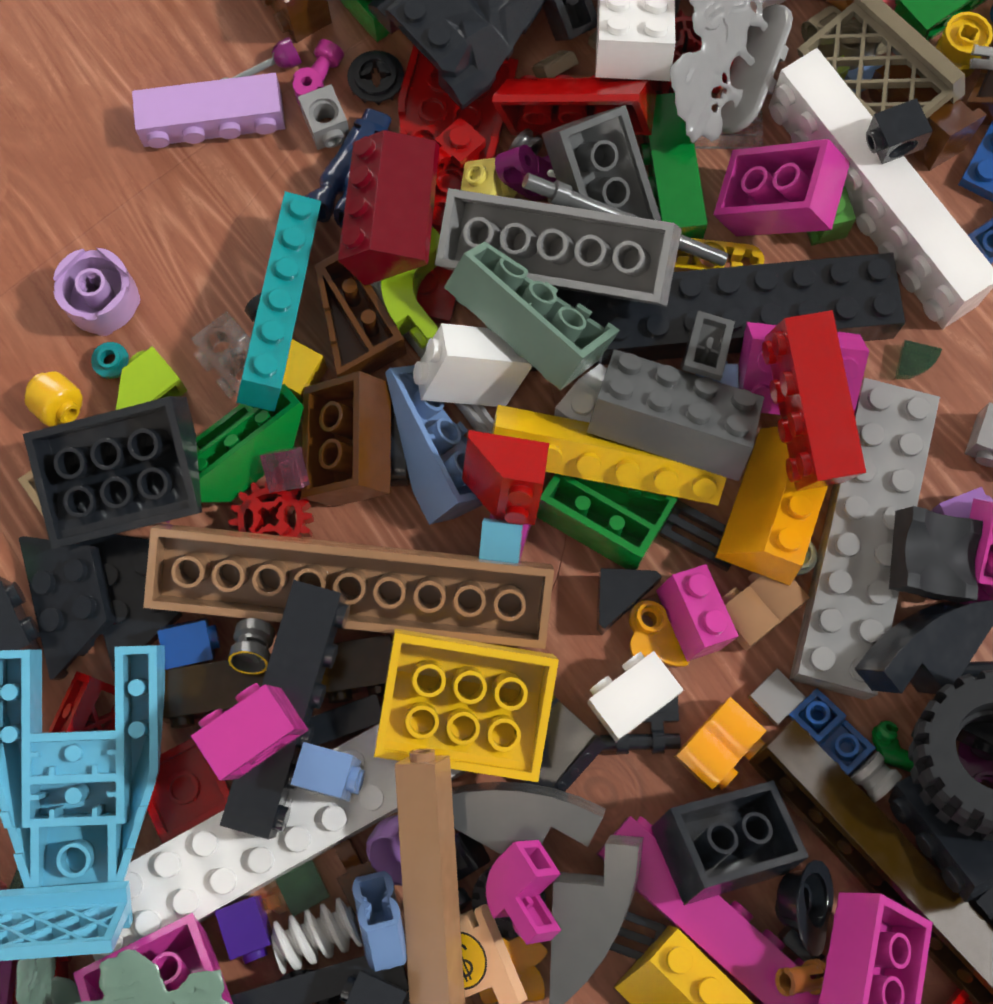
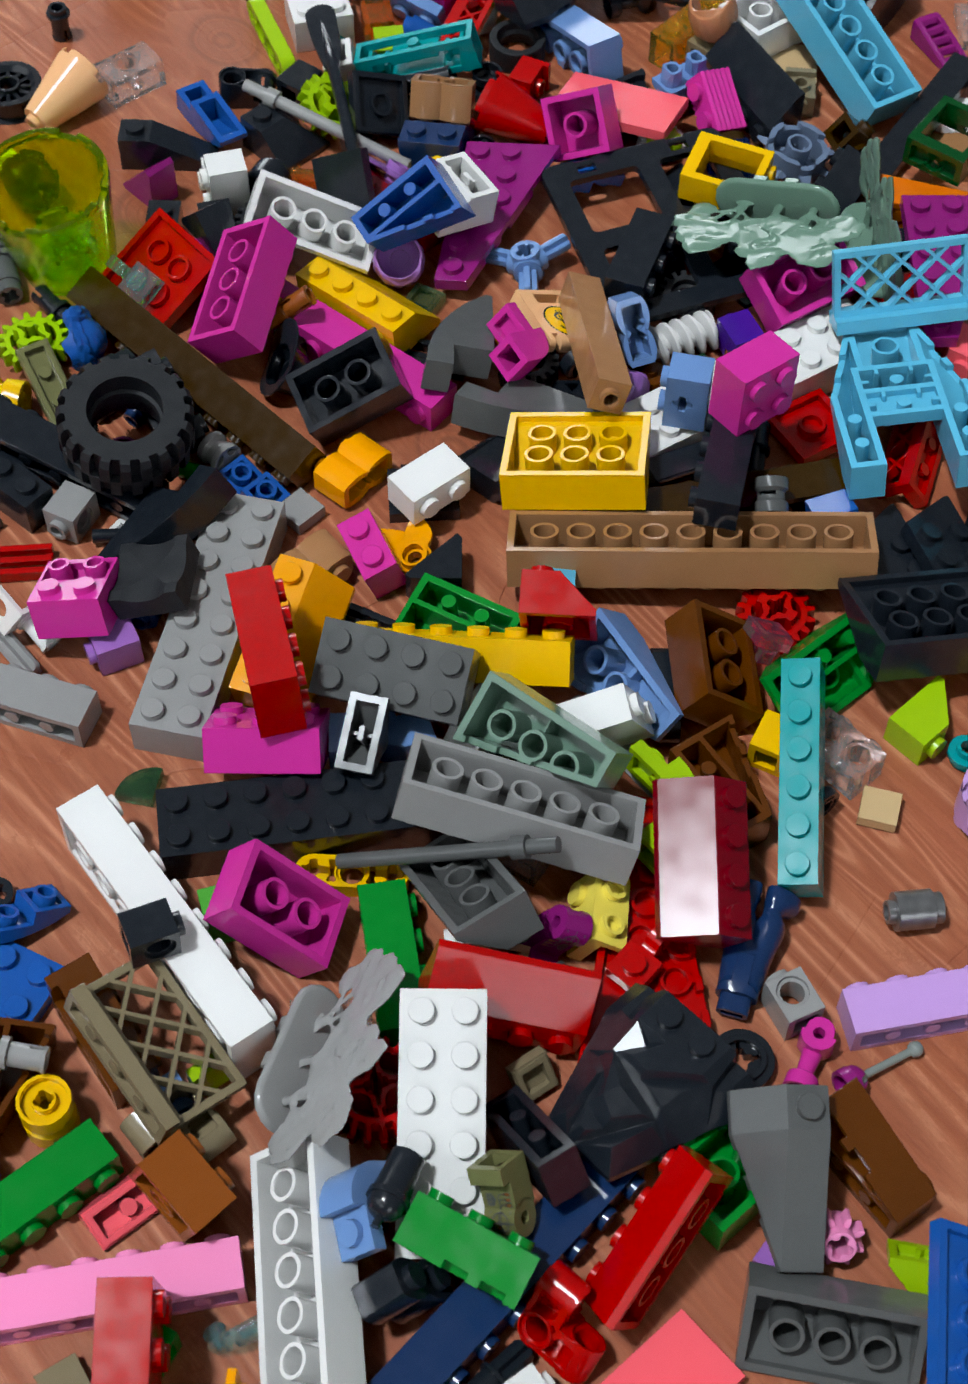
camera: 175 degrees right, 20 degrees down
none -> tan tile [856,785,903,833]
none -> flat silver brick [883,888,946,932]

